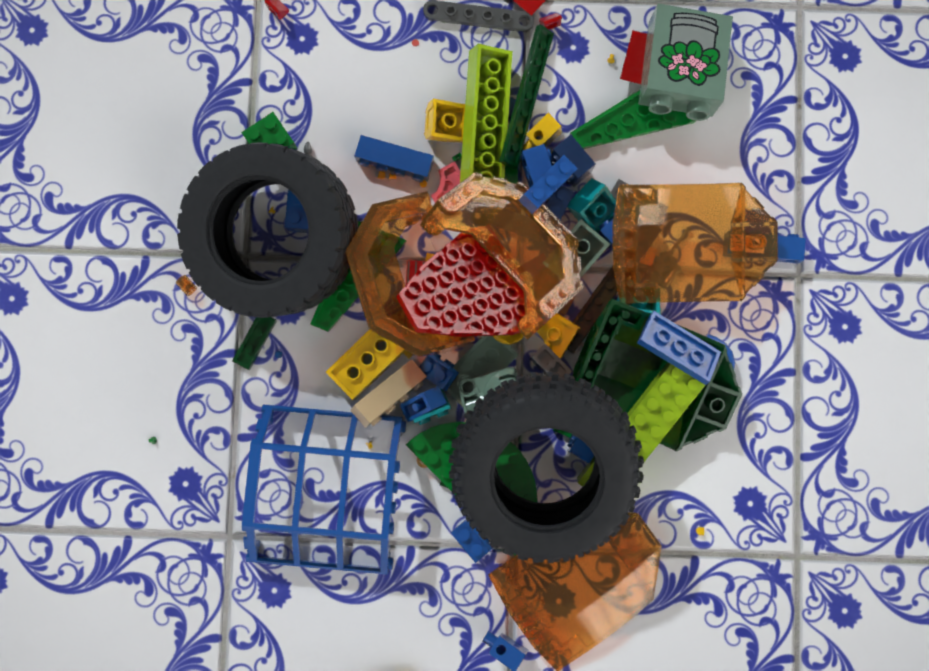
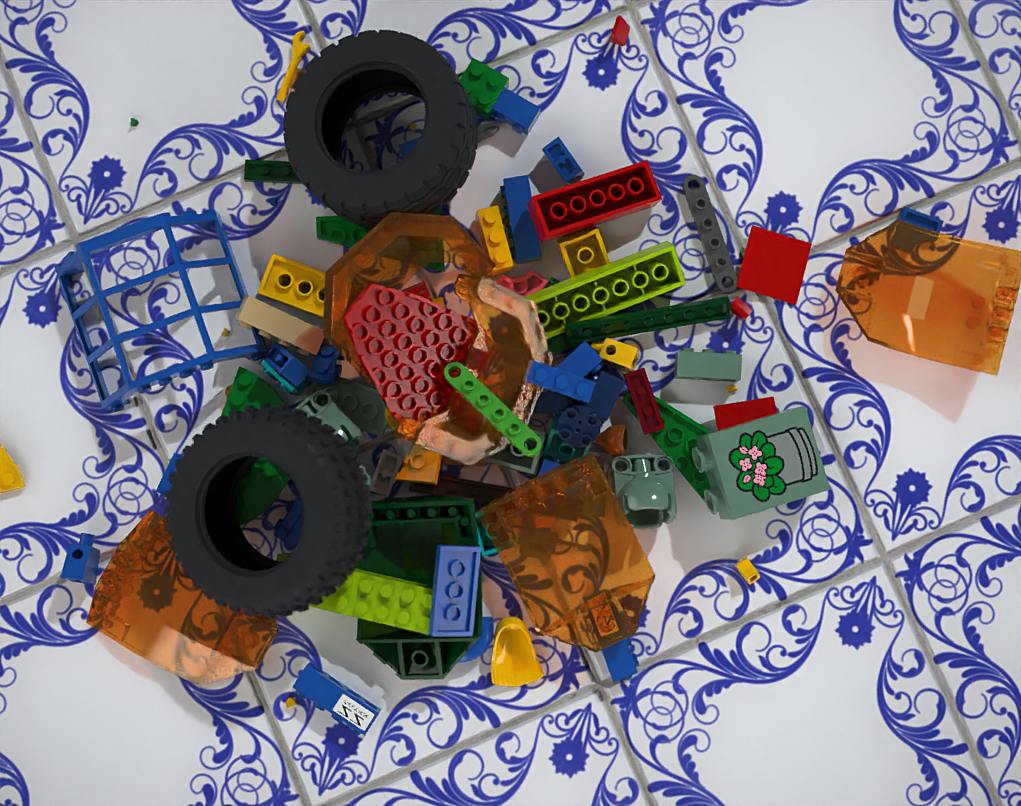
camera: 60 degrees right, 0 degrees up
none -> blue brick [274,498,304,548]
none -> yellow piece [276,31,311,102]
none -> blue brick [292,662,382,736]
none -> bright green plate [444,362,542,457]
none -> yellow brick [475,205,514,276]
none -> yellow hair [491,617,544,687]
none -> blue brick [492,88,541,135]
none -> red brick [526,160,662,244]
none -> blue hinge [542,136,585,184]
none -> dark blue plate [557,404,601,447]
none -> dark orange helmet [595,424,628,456]
none -> sand green piece [610,455,677,530]
none -> dark red plate [623,368,665,435]
none -> sand green brick [674,348,742,382]
none -> yellow piece [735,557,760,585]

